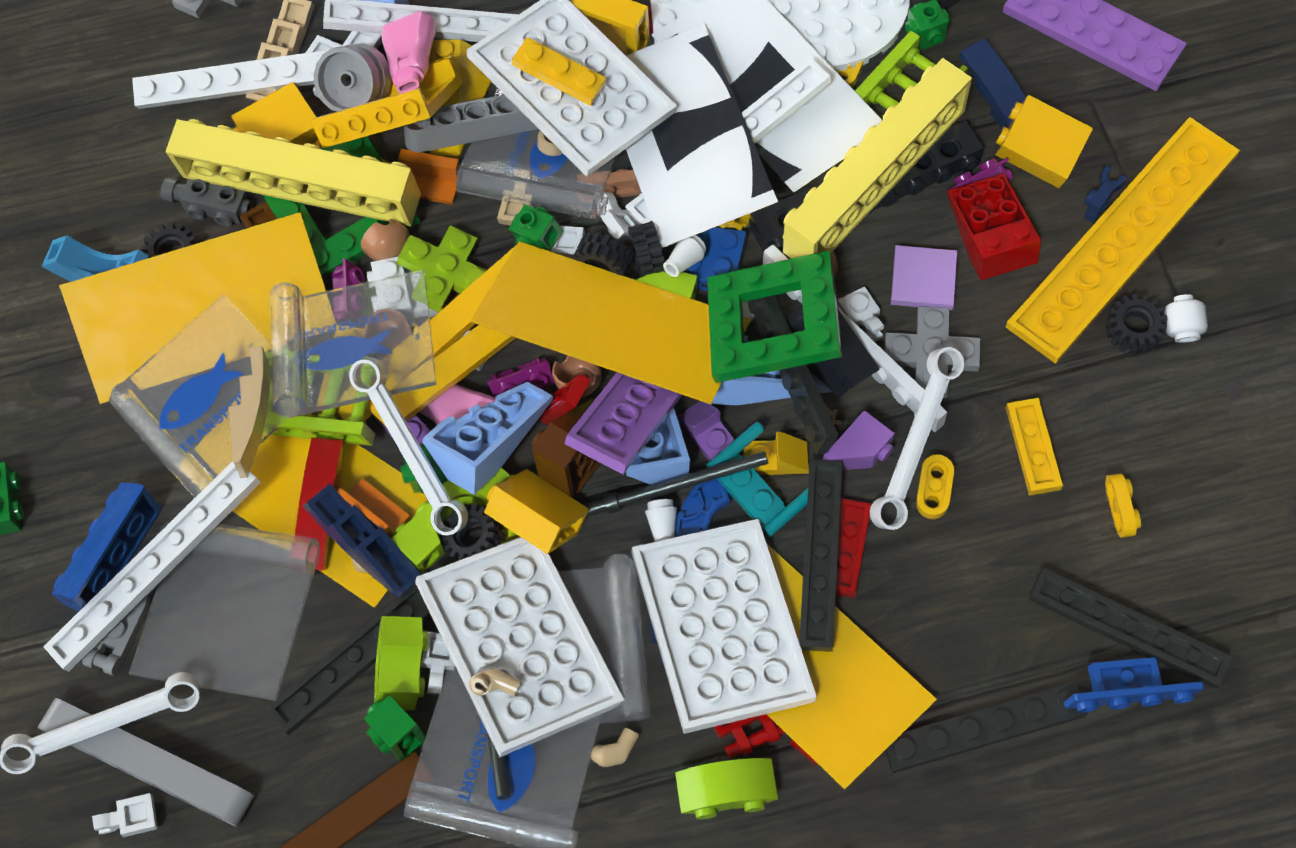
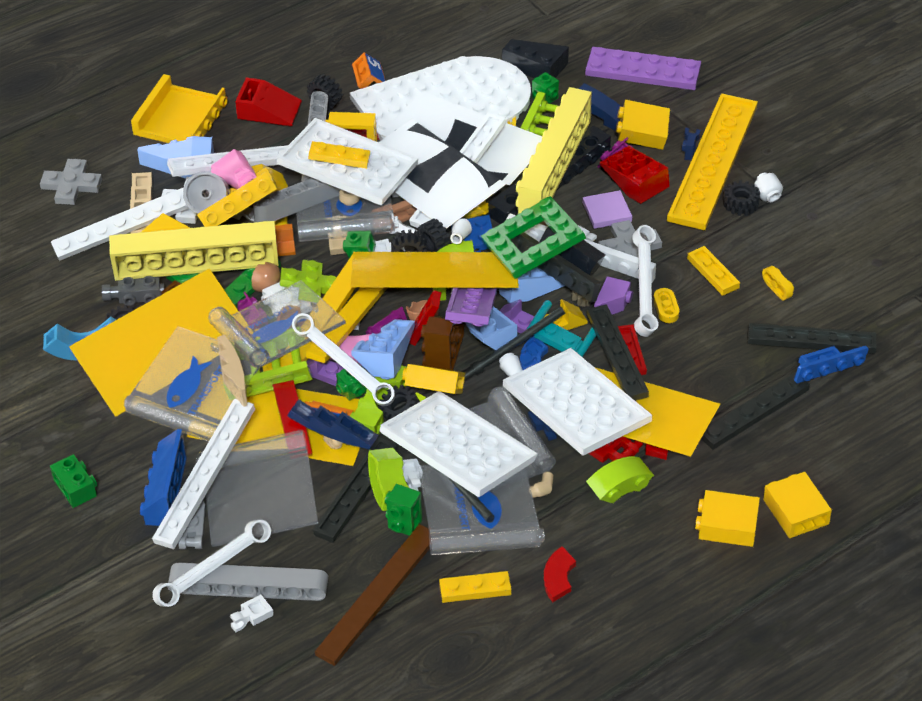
camera: 25 degrees left, 20 degrees down
tan arm [469,668,521,697] -> none

